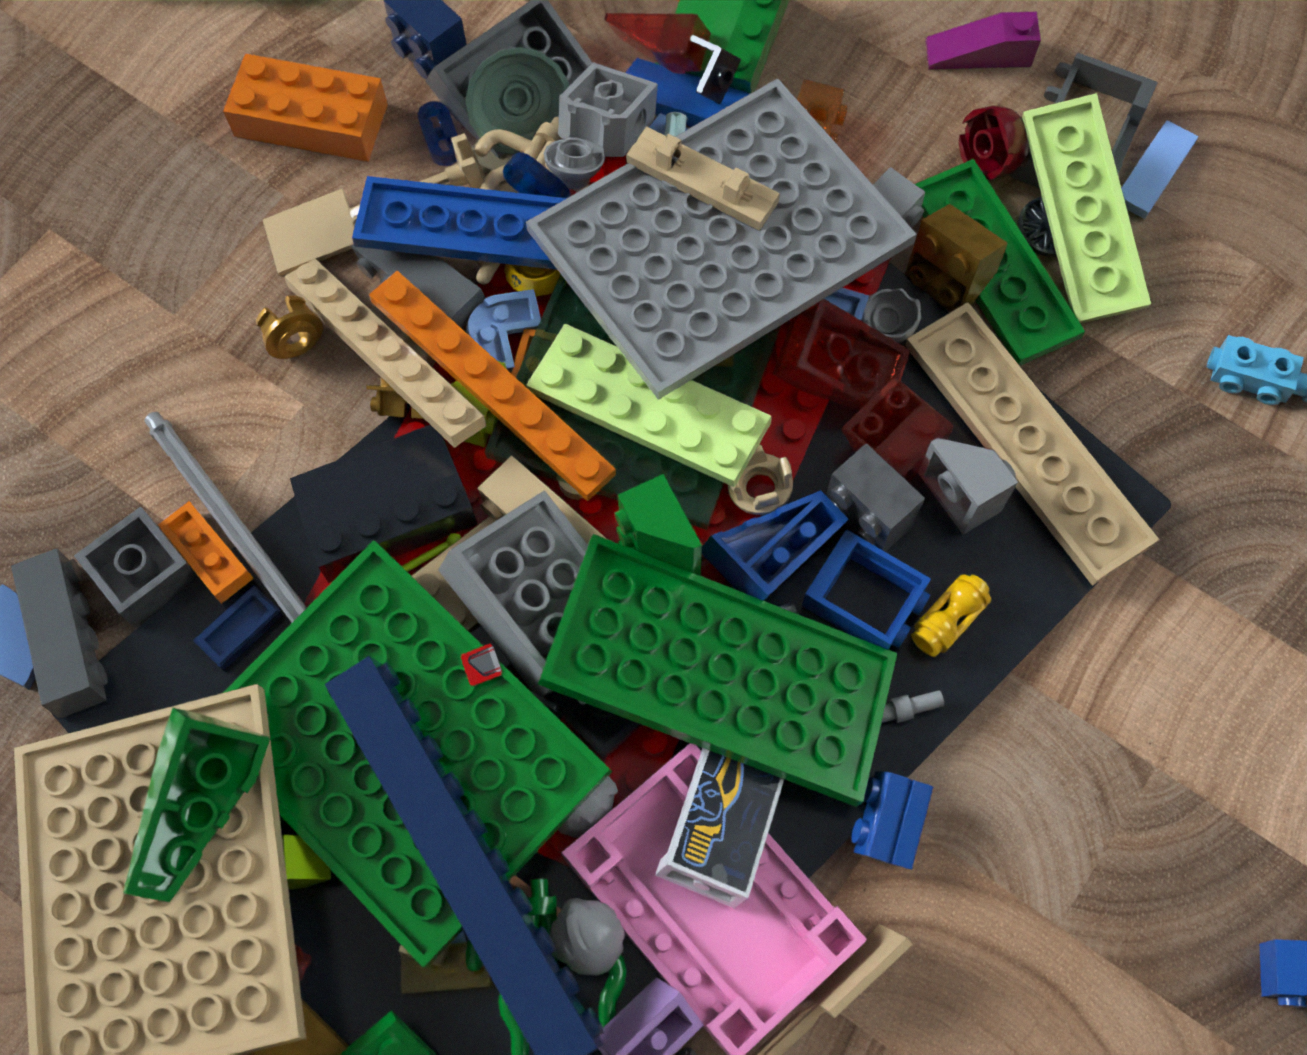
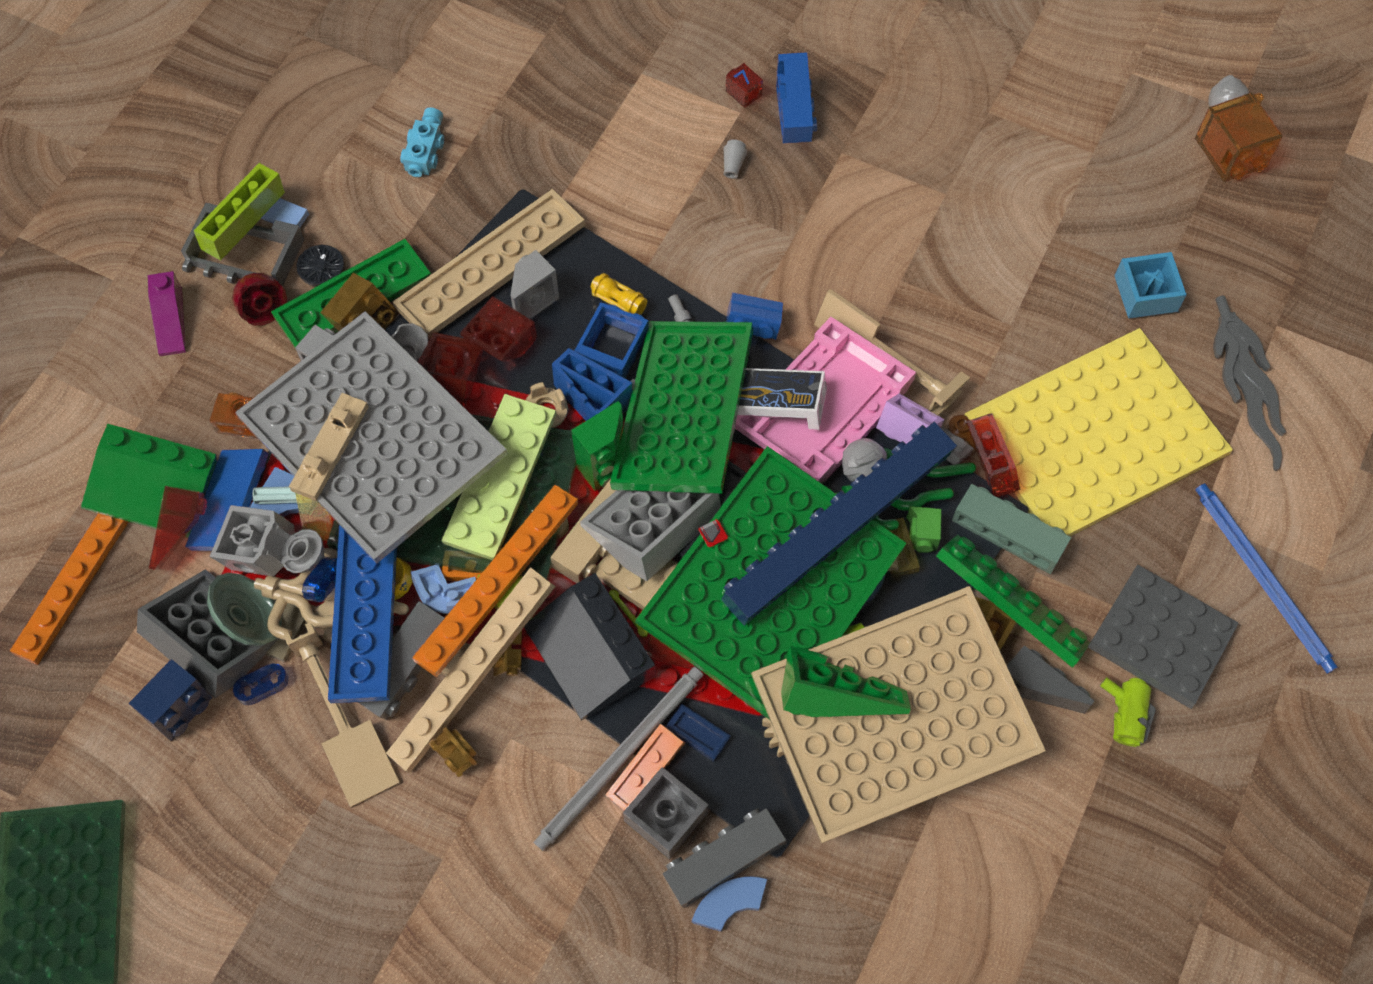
camera: 100 degrees left, 5 degrees down
orange brick [223,53,388,162] -> none
black bracket [690,35,742,104] -> none
flat silver brick [826,443,925,552] -> none
yellowish green plate [1022,93,1151,324] -> none
none -> lime brick [194,163,285,260]
none -> light grey cone [723,140,747,179]
none -> bright green window [906,507,941,552]

